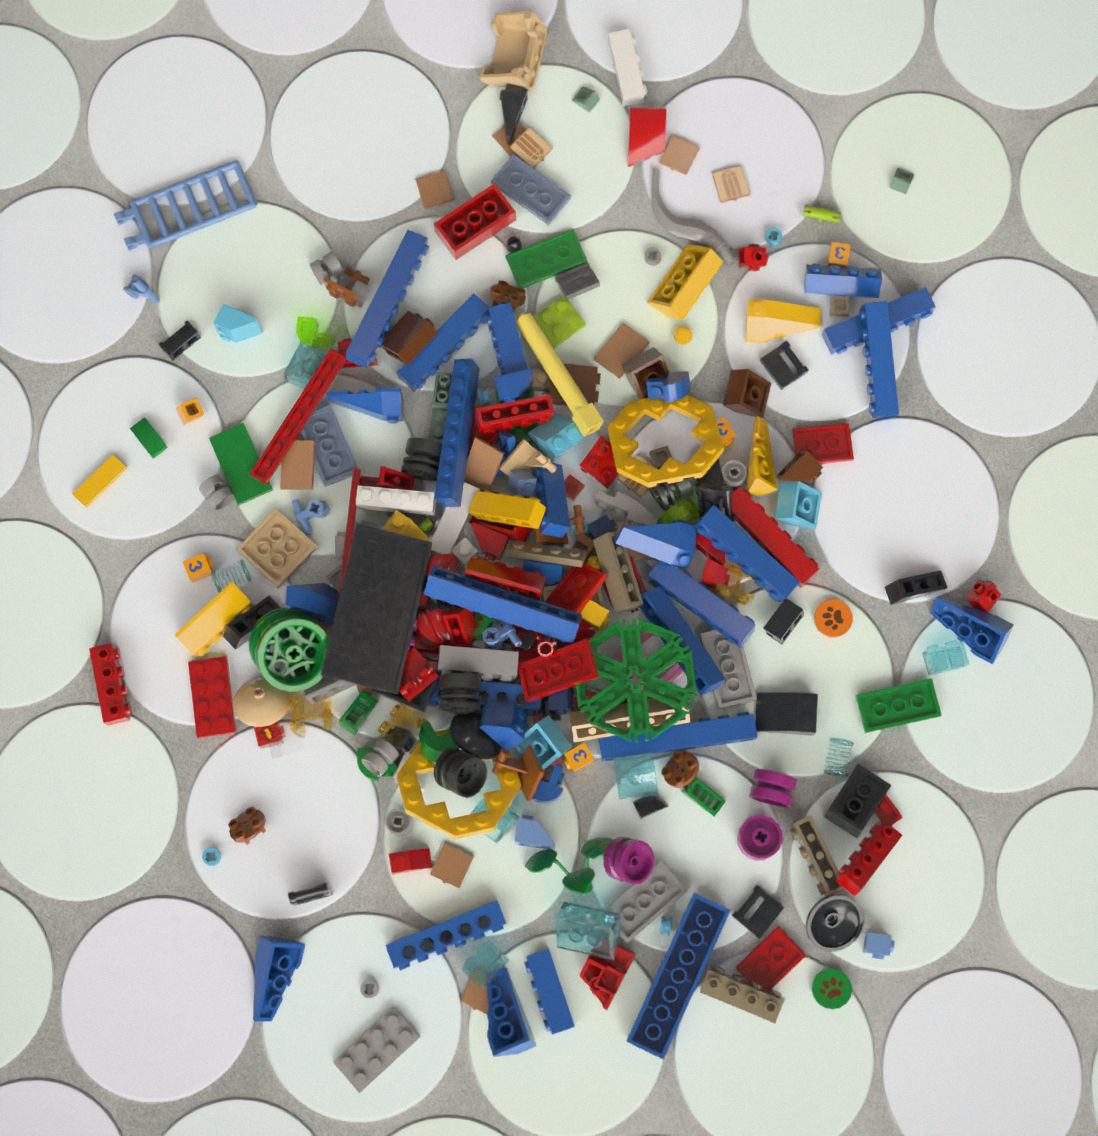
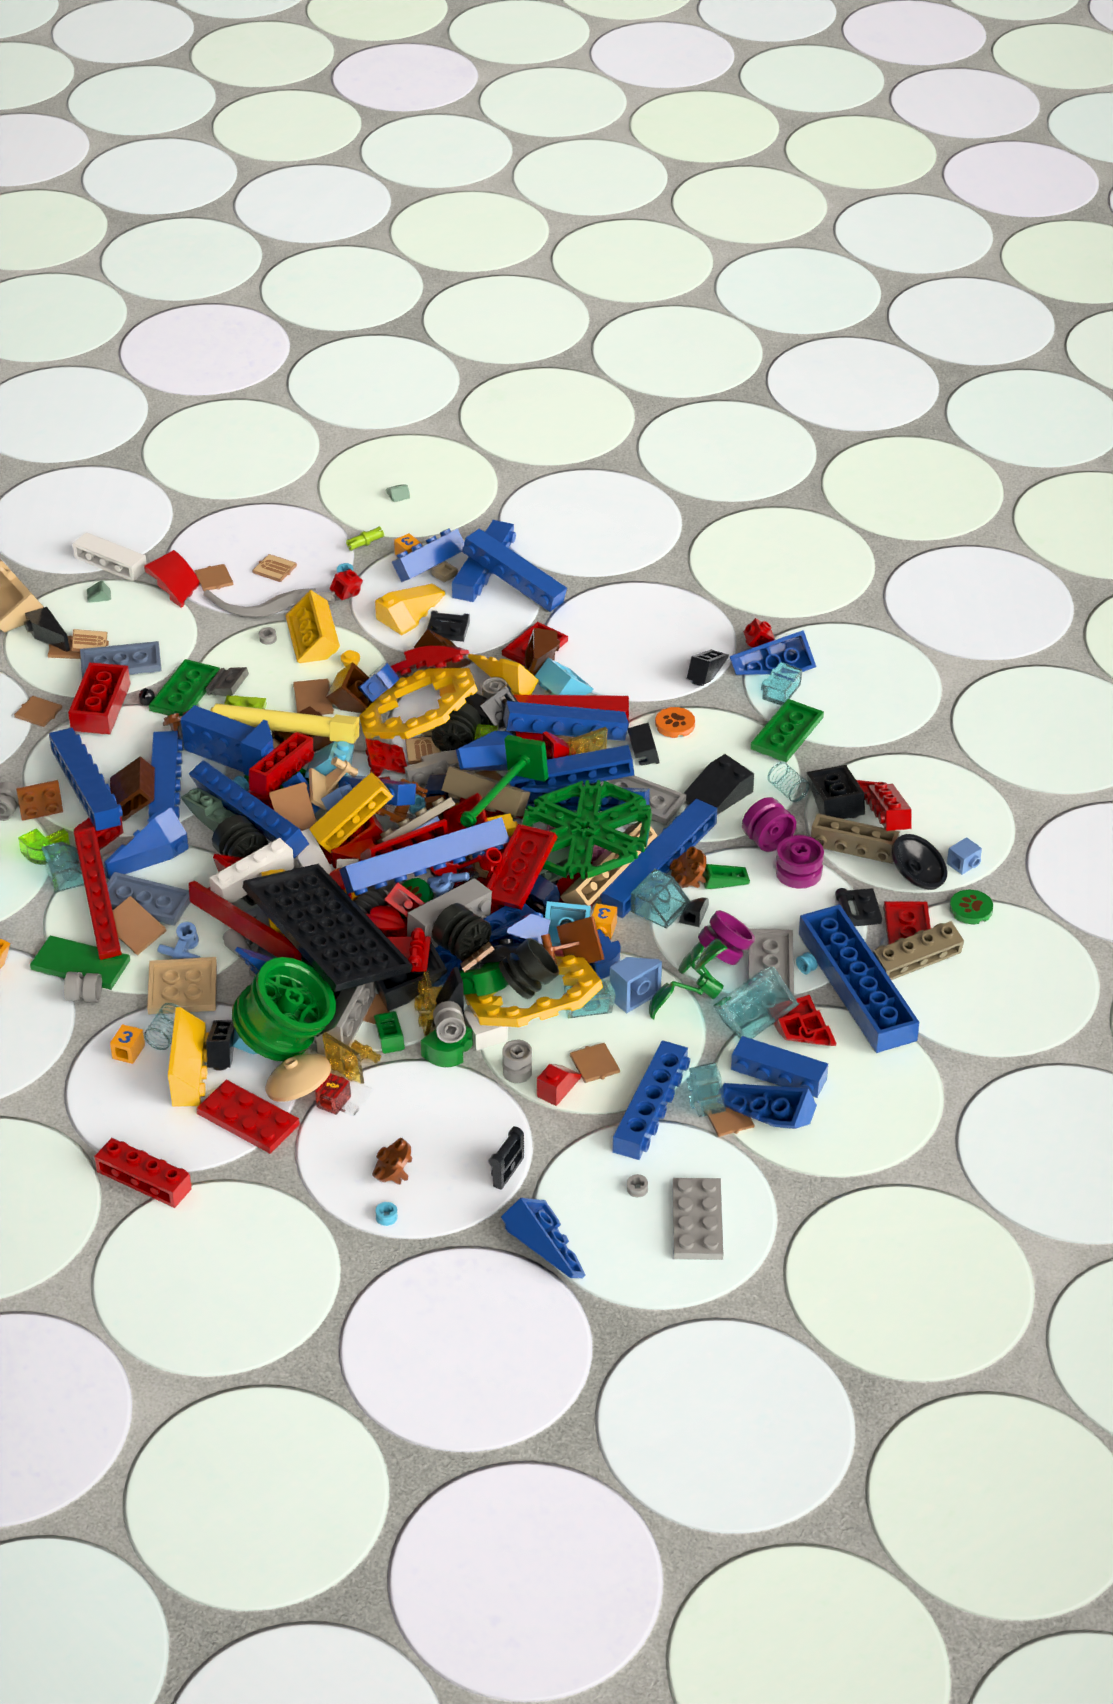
camera: 50 degrees left, 35 degrees down
none -> red slope [391,646,470,676]
none -> green tile [460,735,549,827]
none -> piece [460,942,494,972]

